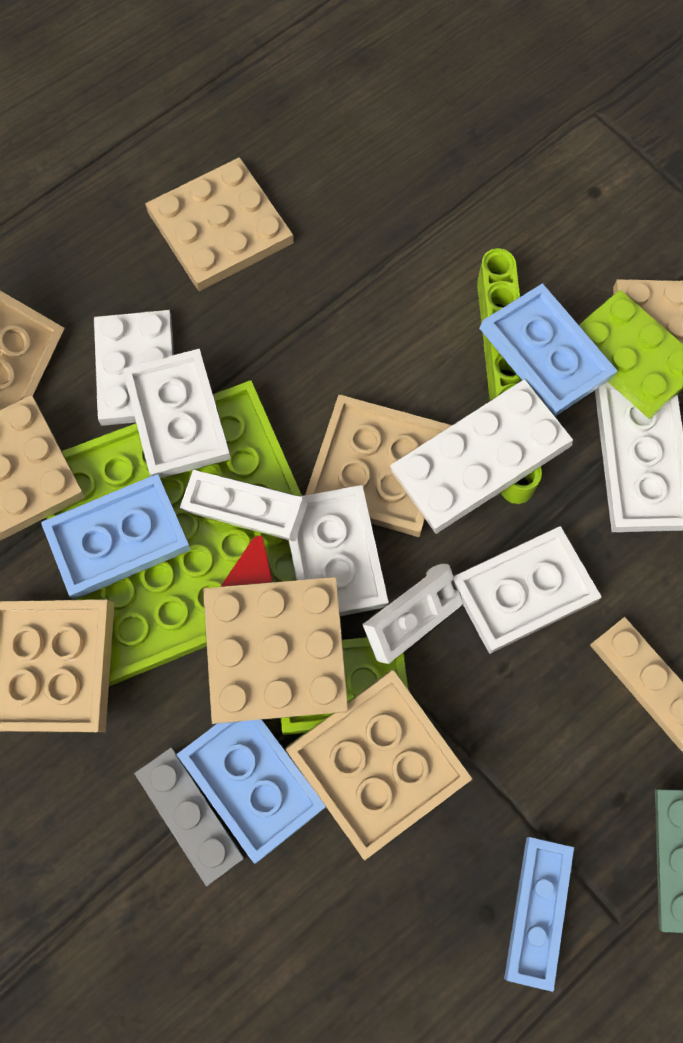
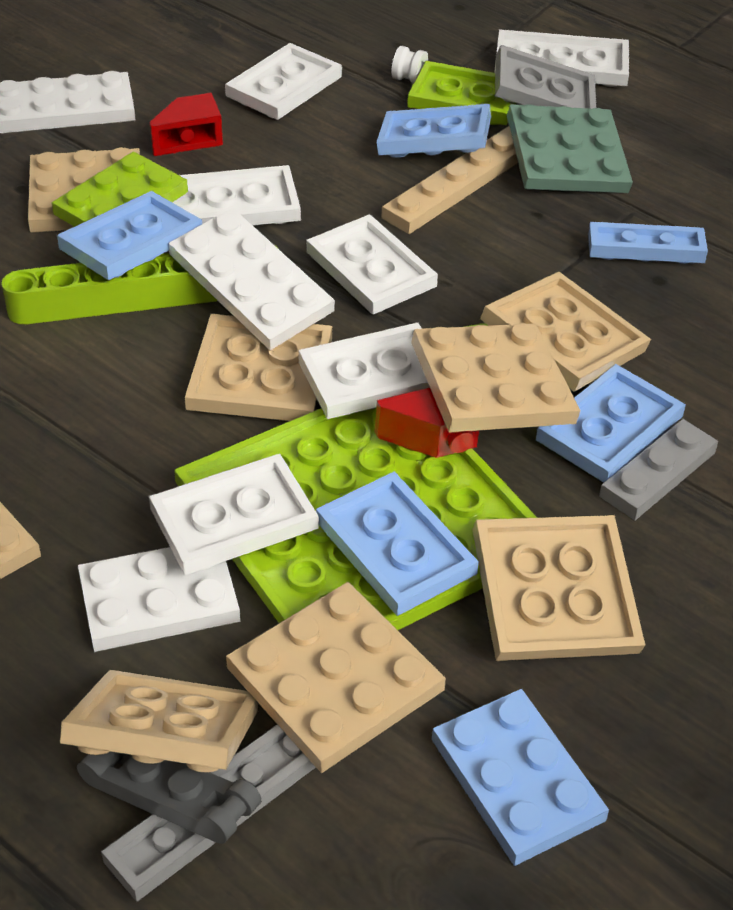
camera: 100 degrees left, 25 degrees down
white plate [180,470,308,542] -> none
white plate [362,564,463,664] -> none

